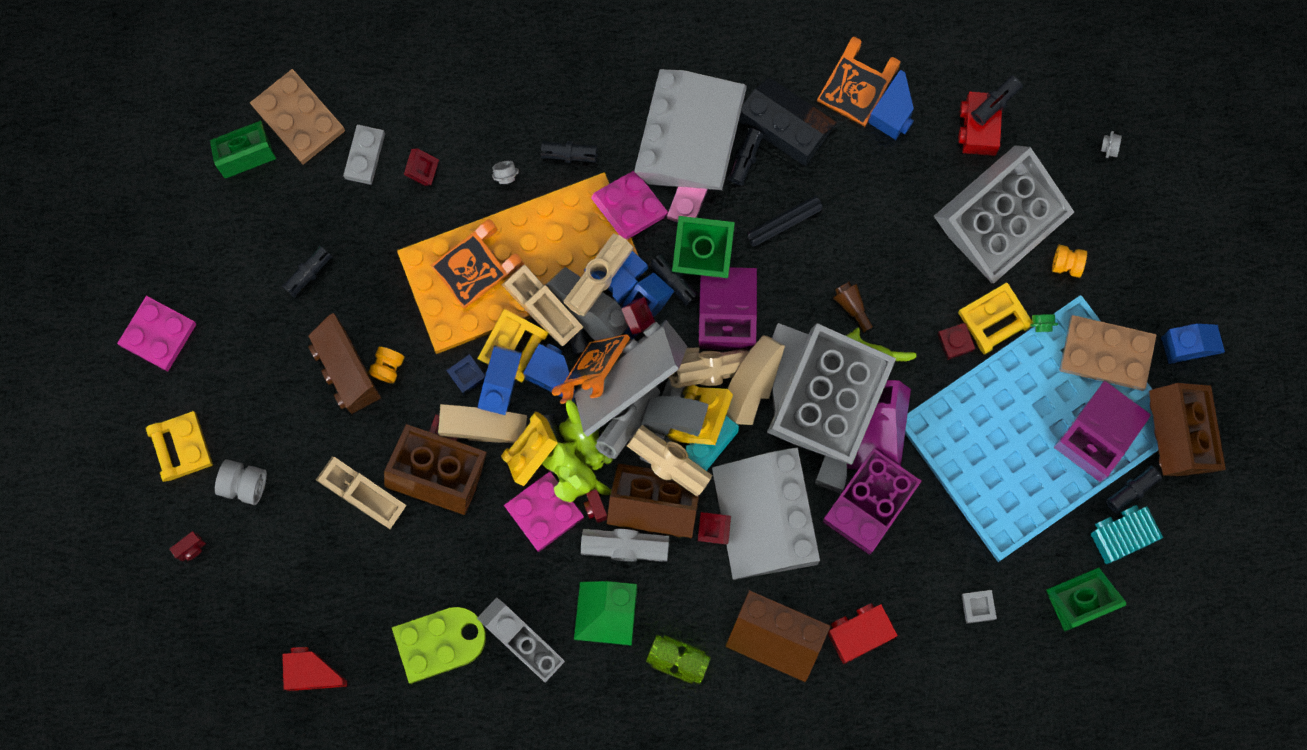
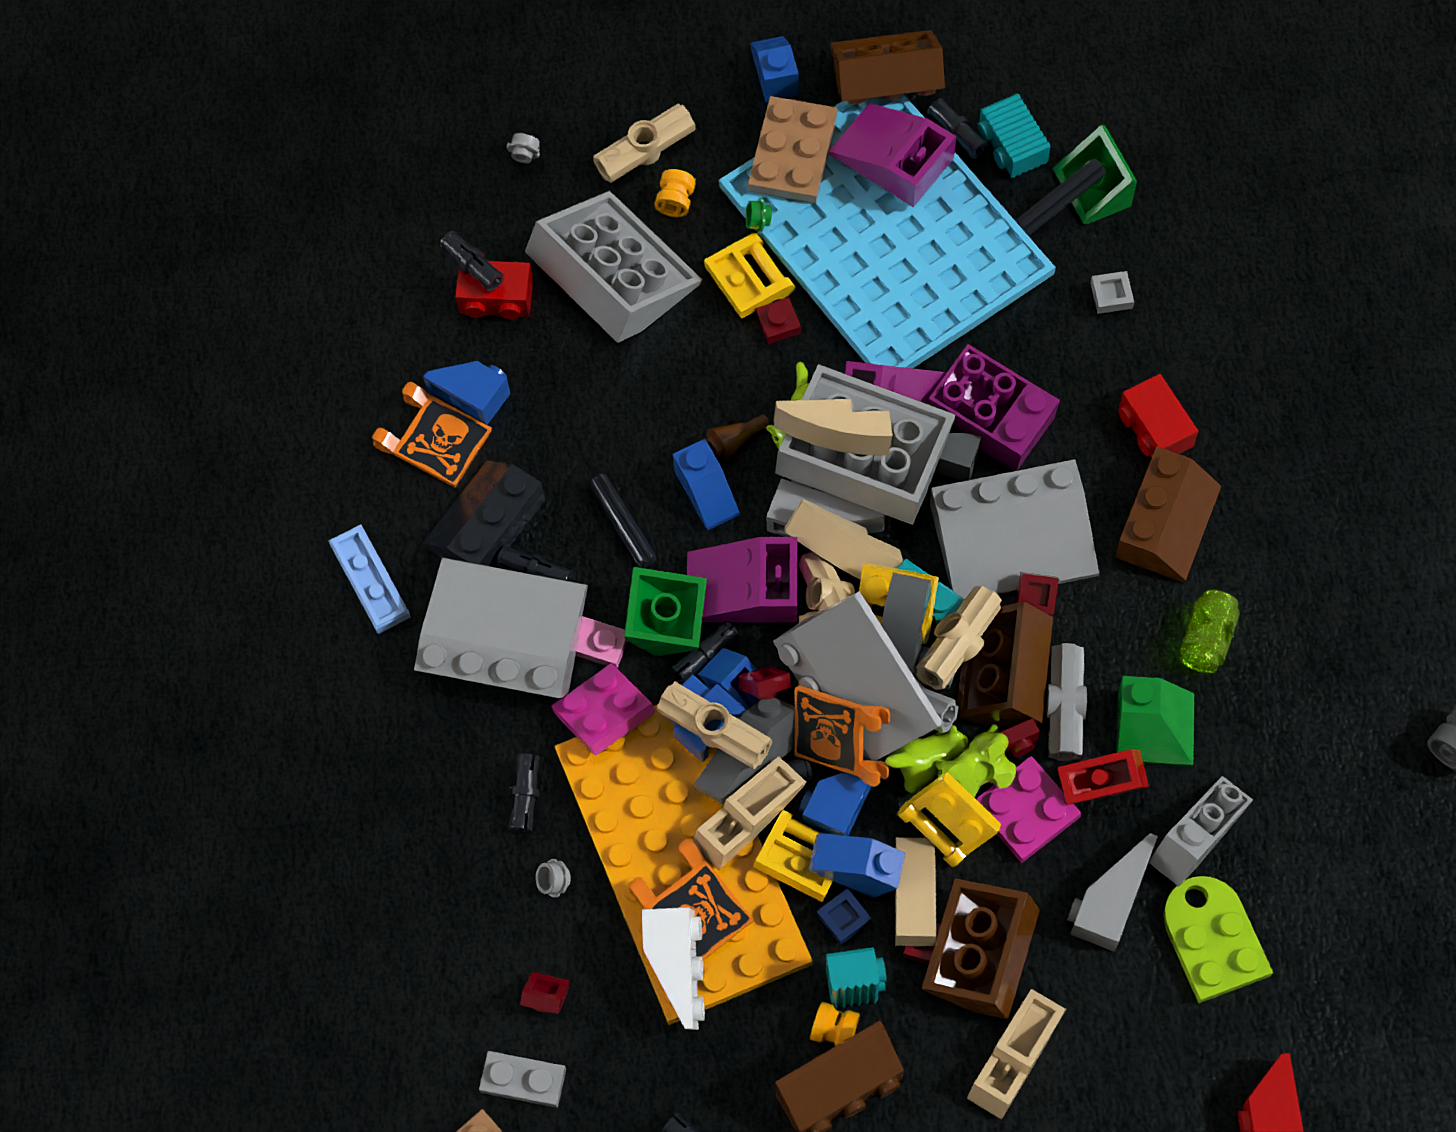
camera: 90 degrees left, 10 degrees down
none -> light blue tile [329,524,411,634]
none -> tan piece [593,104,695,183]
none -> white slope [642,908,705,1030]
none -> blue slope [672,439,740,531]
none -> tan slope [774,399,892,456]
none -> teal brick [826,947,886,1009]
none -> black axle [1015,159,1106,236]
none -> red slope [1057,749,1149,805]
none -> light grey slope [1067,833,1158,952]

